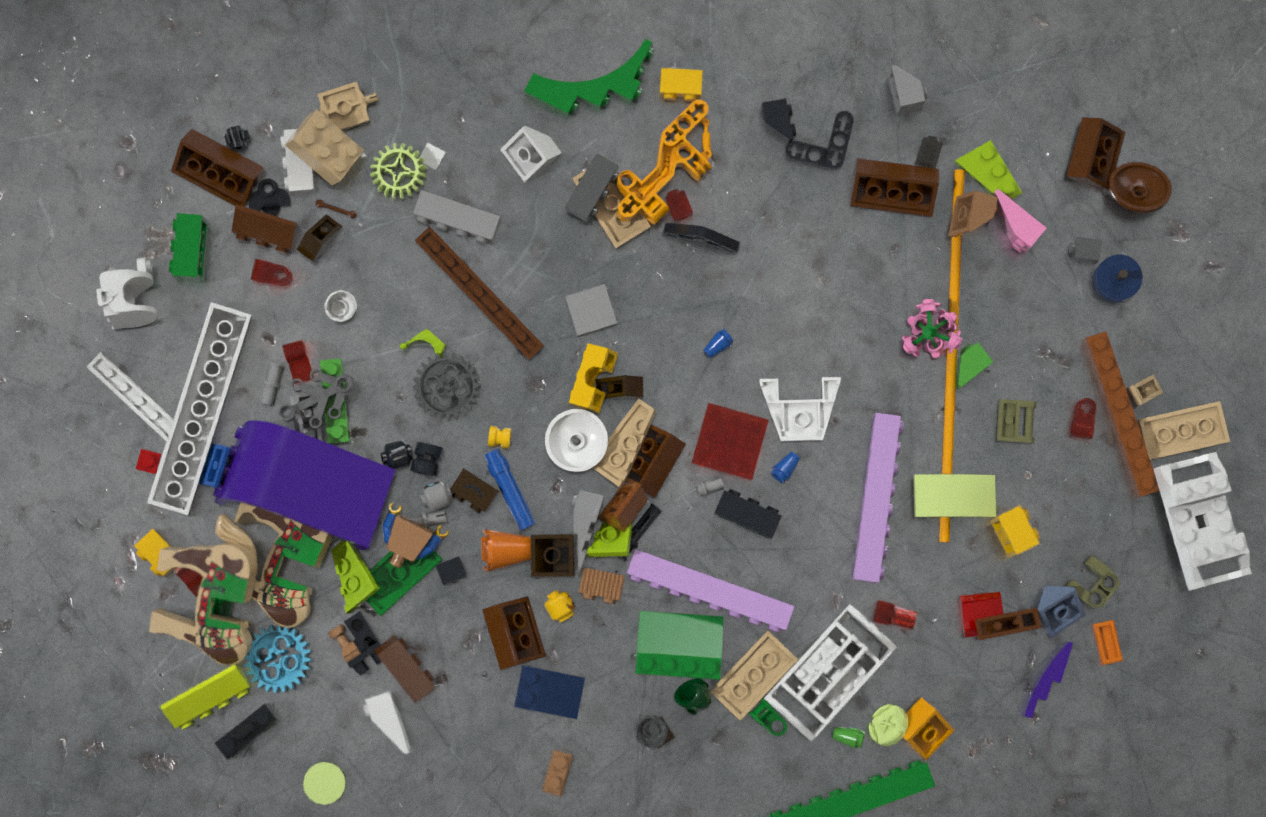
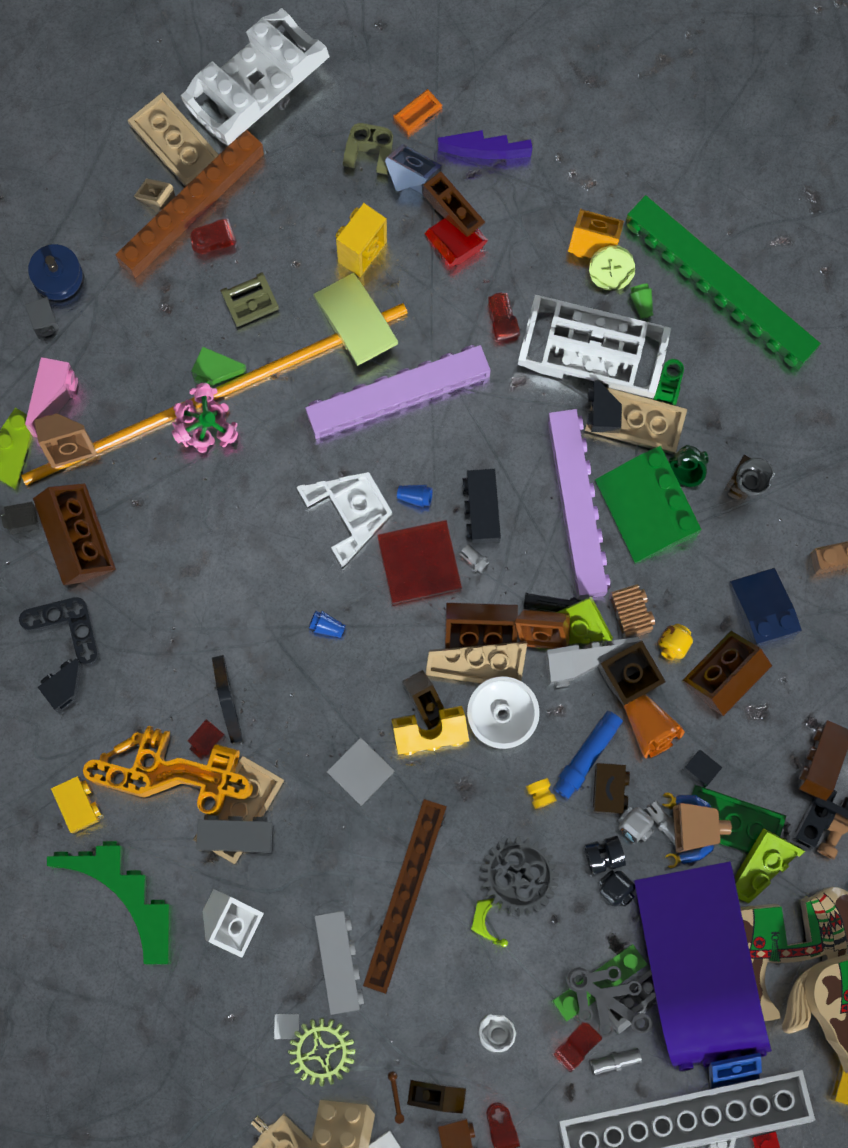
camera: 120 degrees left, 5 degrees down
none -> black slope [587,381,622,433]

